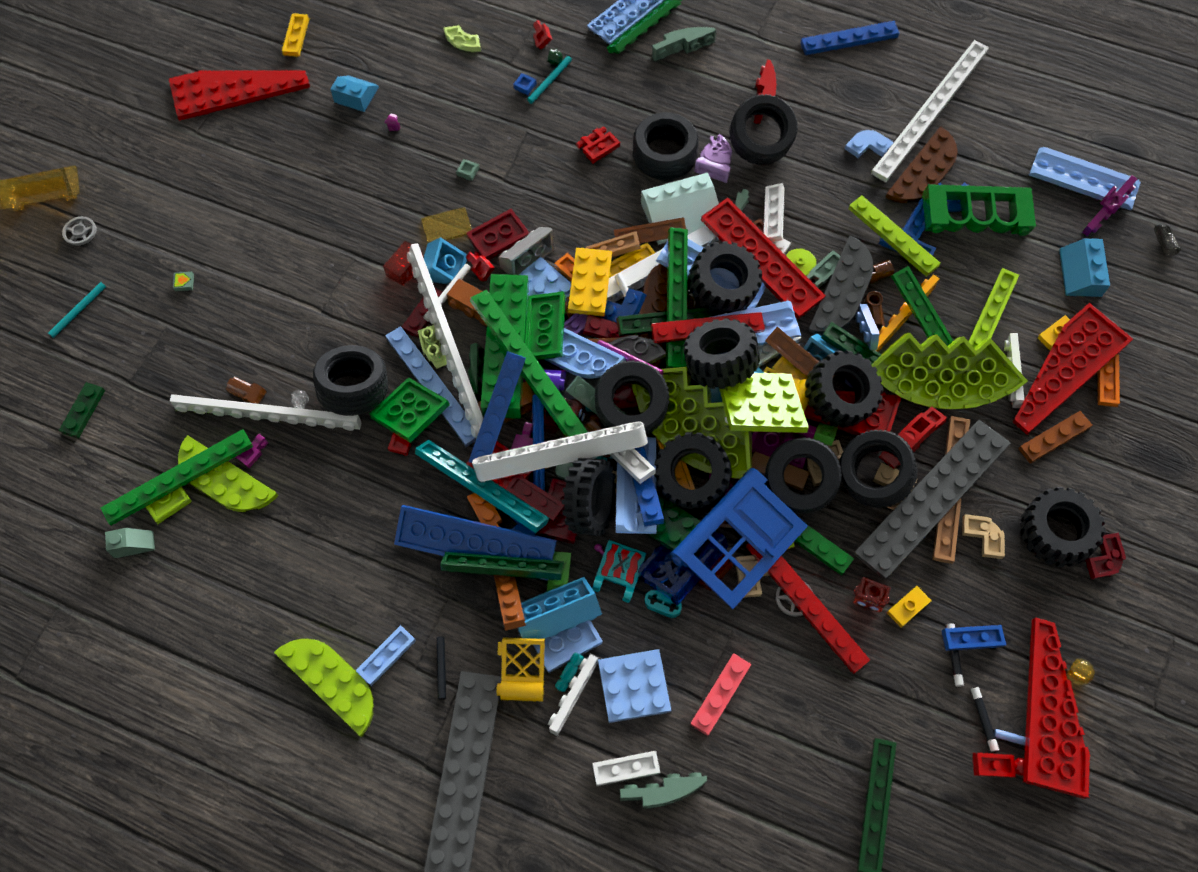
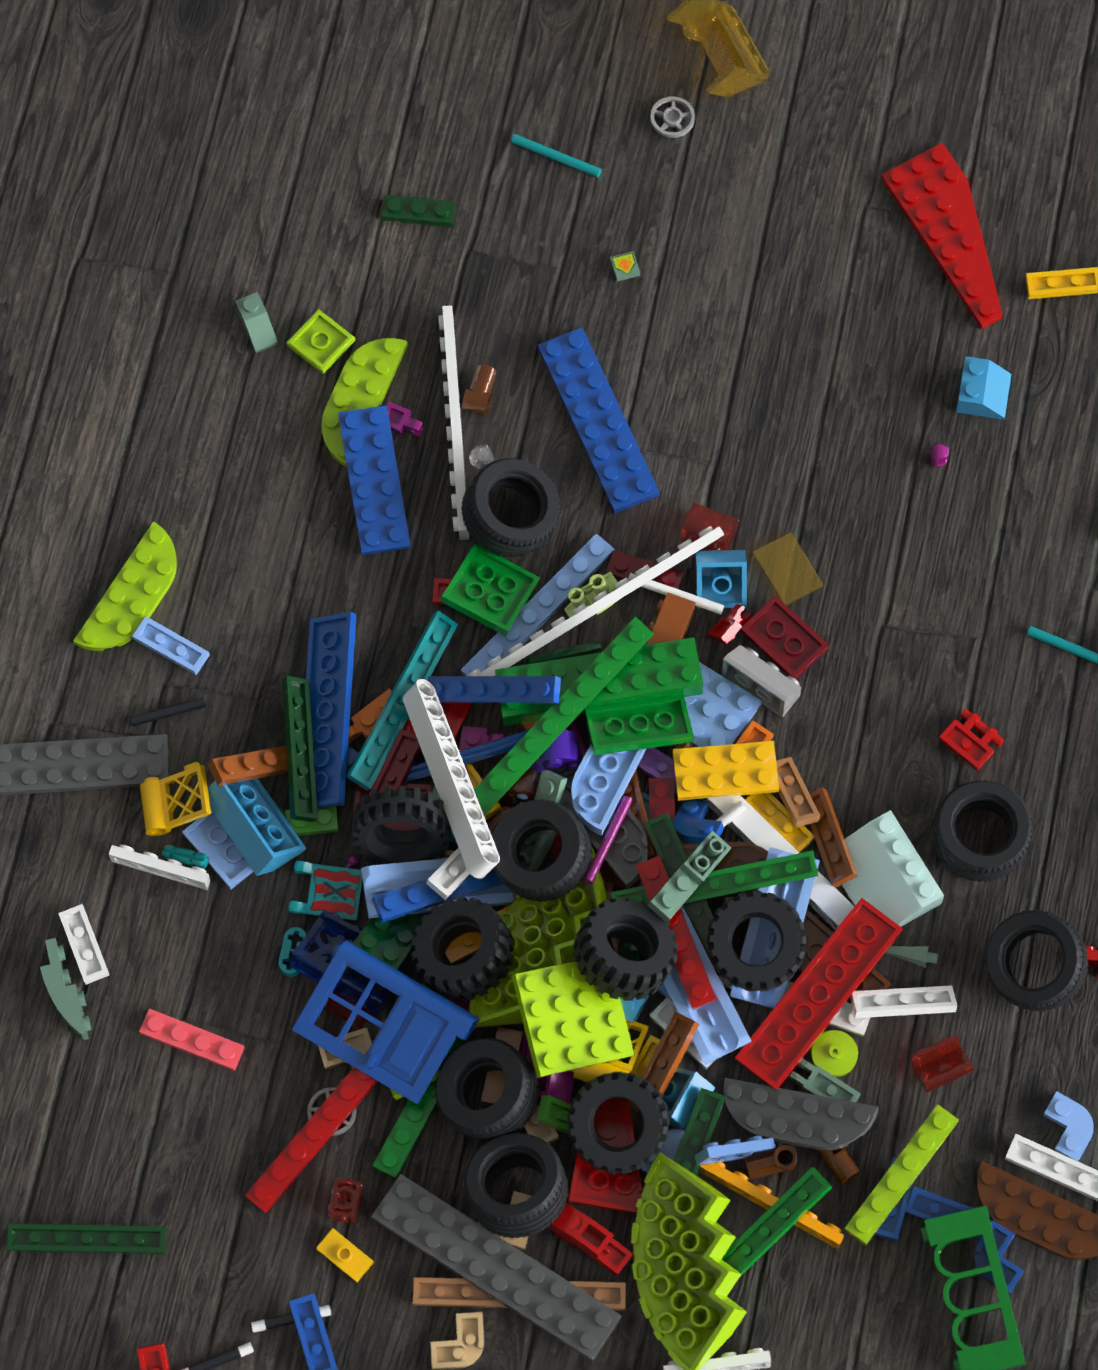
camera: 80 degrees right, 5 degrees up
green plate [101,429,254,526] -> none
sand green tile [456,159,479,181] -> none
blue plate [513,73,536,95] -> none
light blue plate [598,649,671,723] -> none
lavender piece [694,134,732,183] -> none
lime plate [968,268,1019,348] -> none
none -> blue plate [338,405,411,555]
none -> blue plate [538,328,660,514]
none -> sand green slope [647,831,731,923]
none -> clear red bracket [910,1035,974,1093]

